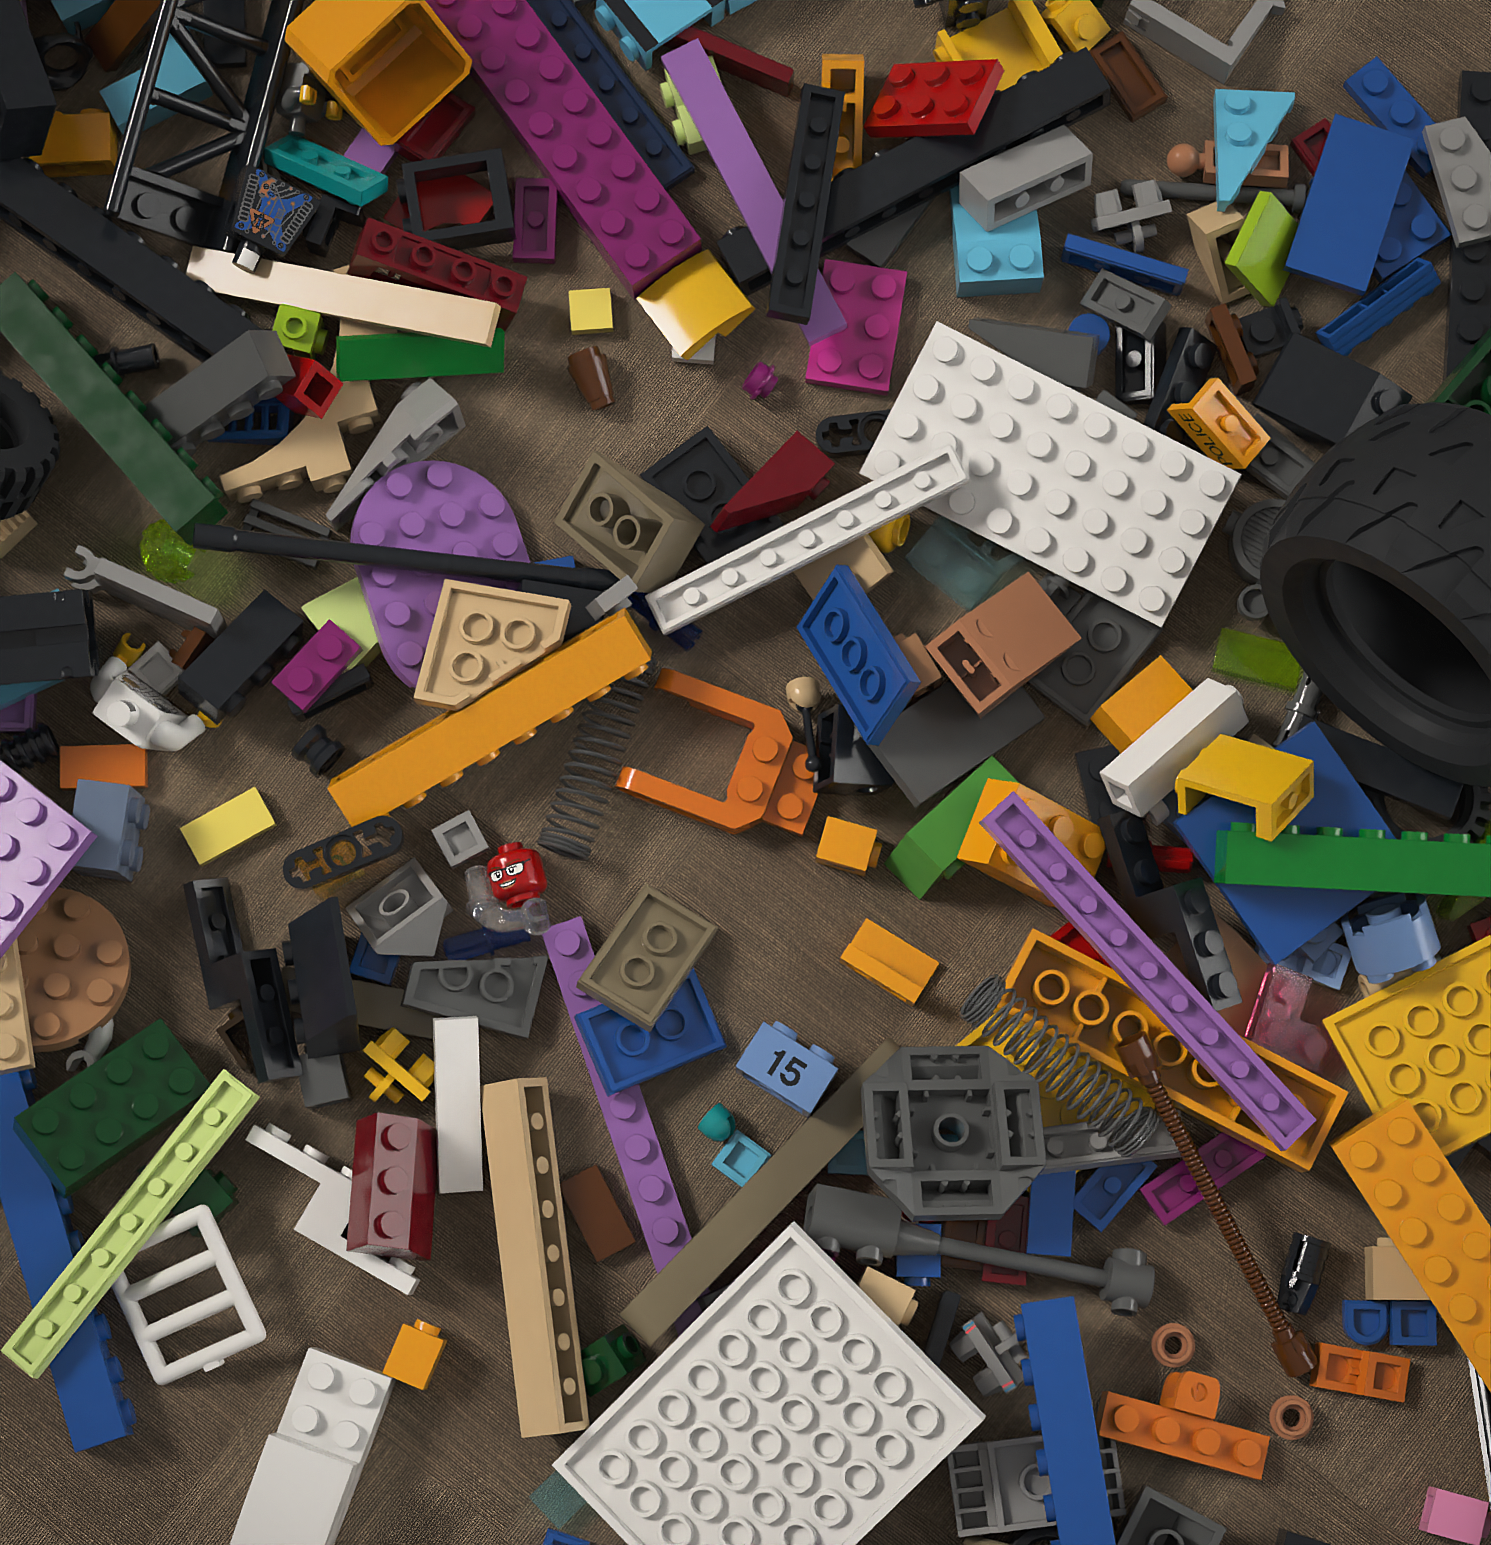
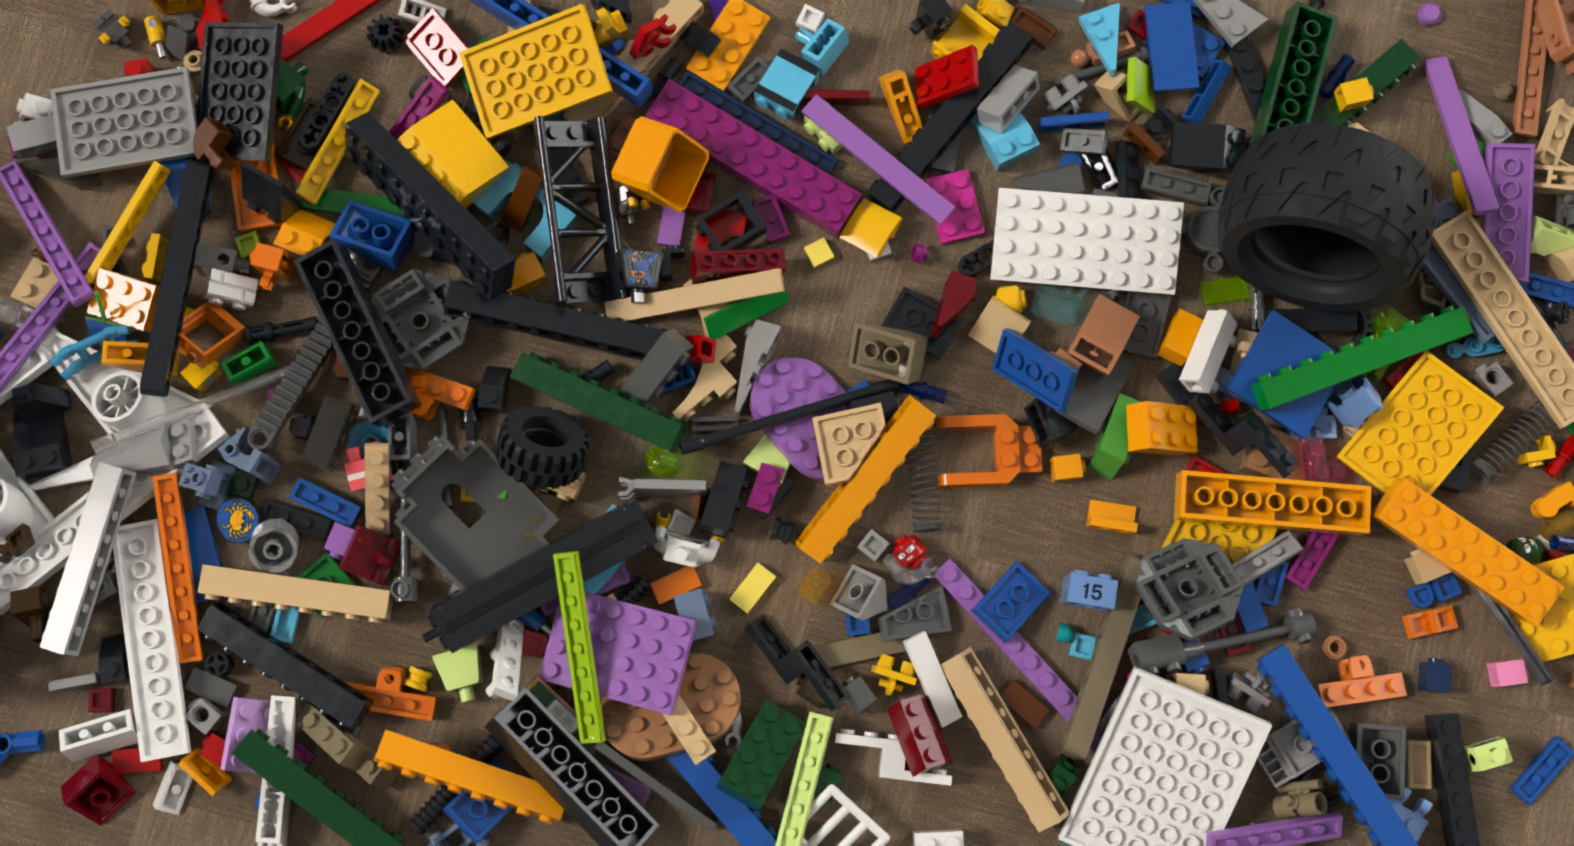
camera: 25 degrees left, 0 degrees up
teal plate [264,134,388,207] -> none
lime bracket [272,303,329,360] -> none
black slope [281,896,360,1059] -> none
black beam [283,816,404,891] -> none
light orange brick [382,1319,448,1390] -> none
reddish brown cone [567,346,616,412] -> none
dark tan tile [576,884,718,1033] -> none
light grey plate [585,575,638,621] -> none
white tile [645,442,971,636] -> none
black plate [765,83,845,325] -> none
hinge [786,677,822,773] -> none
dark grey piece [960,974,1160,1157] -> none
medium lavender plate [979,791,1316,1151] -> none
reddish brown hose [1114,1031,1318,1377] -> none
light orange panel [1167,378,1271,469] -> none
yellow panel [1175,734,1314,842] -> none
nougat plate [1269,1395,1314,1440] -> none
black hinge [1277,1232,1332,1316] -> none
none -> dark blue brick [1418,658,1451,693]

